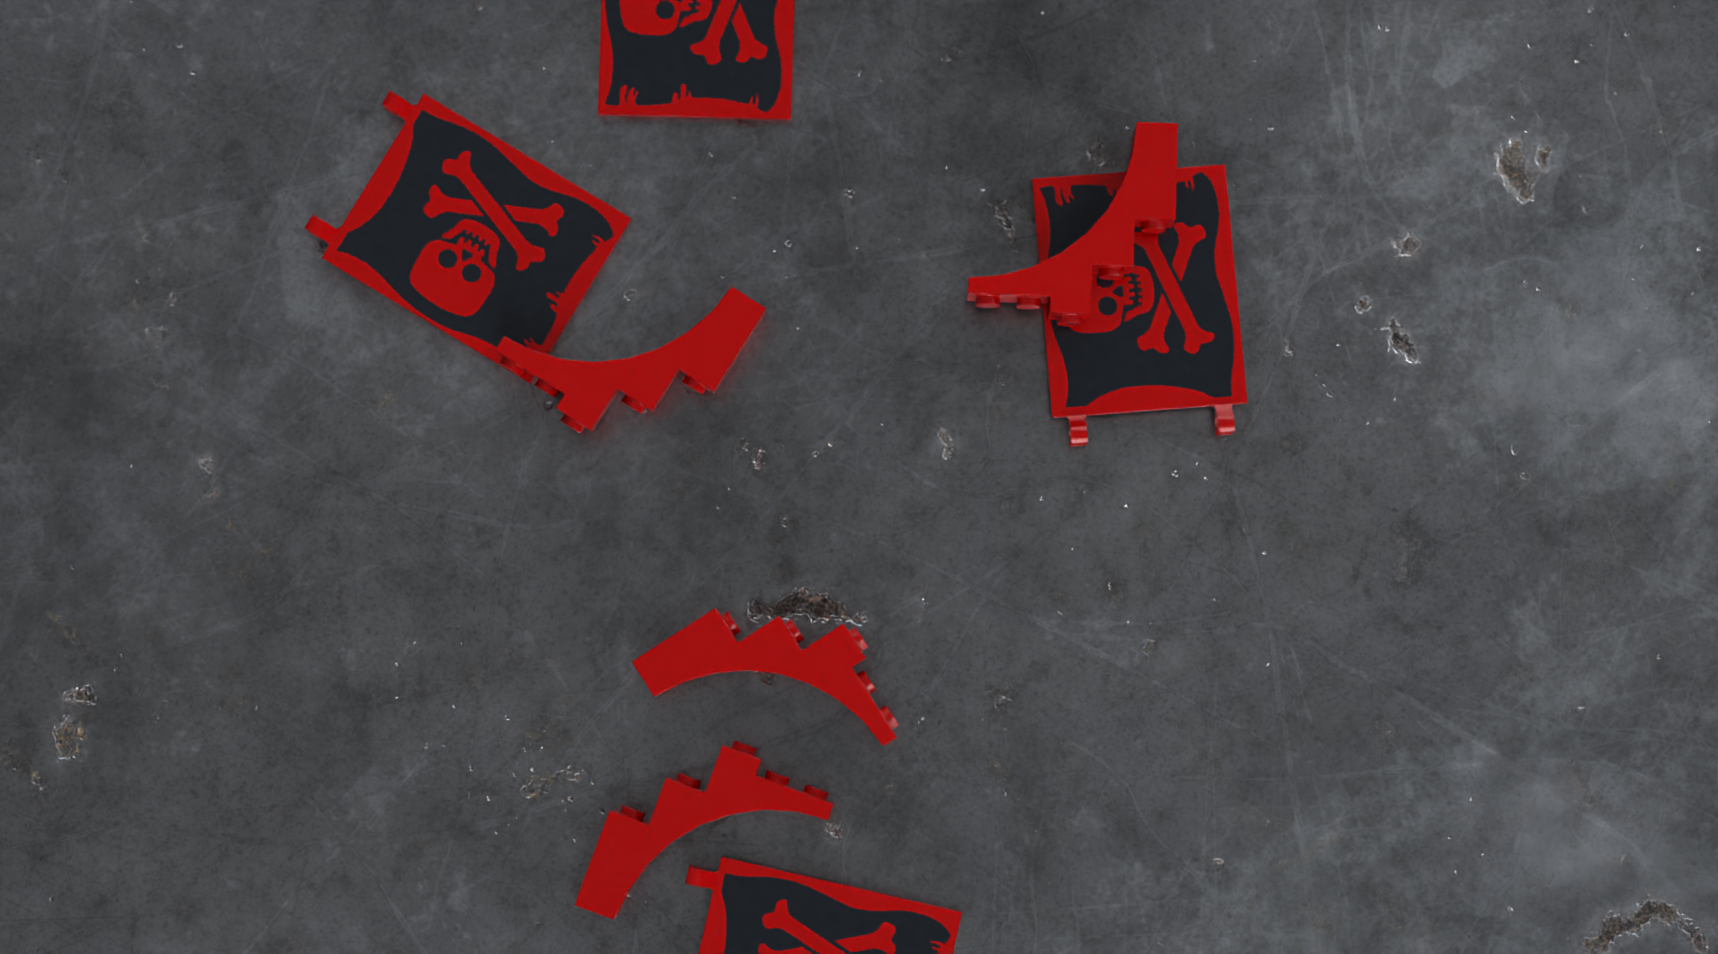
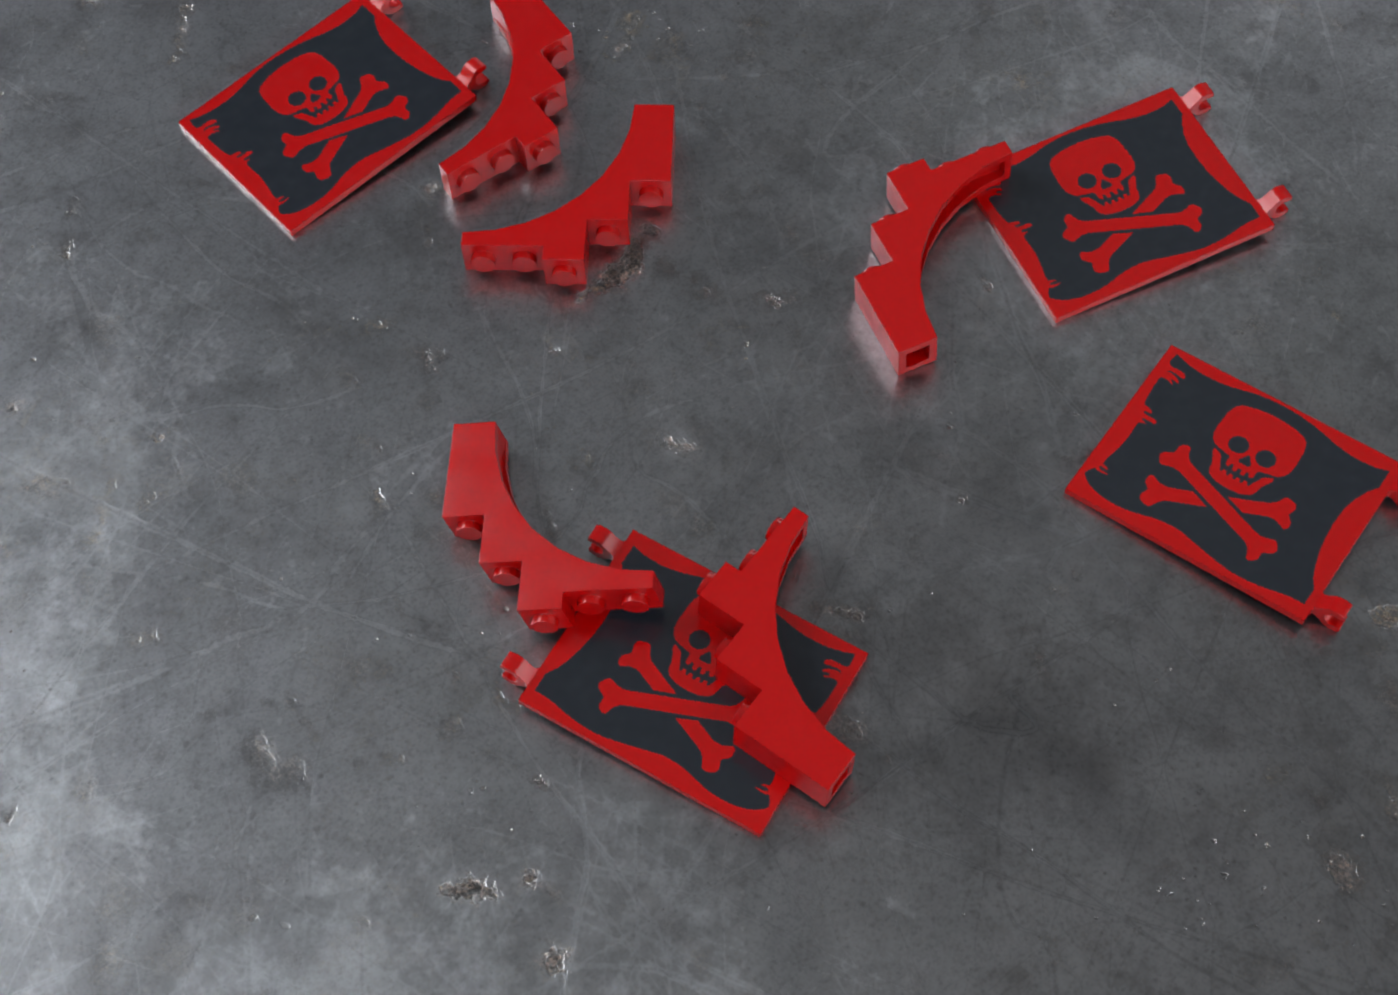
camera: 125 degrees right, 25 degrees down
none -> red arch [442,421,665,633]

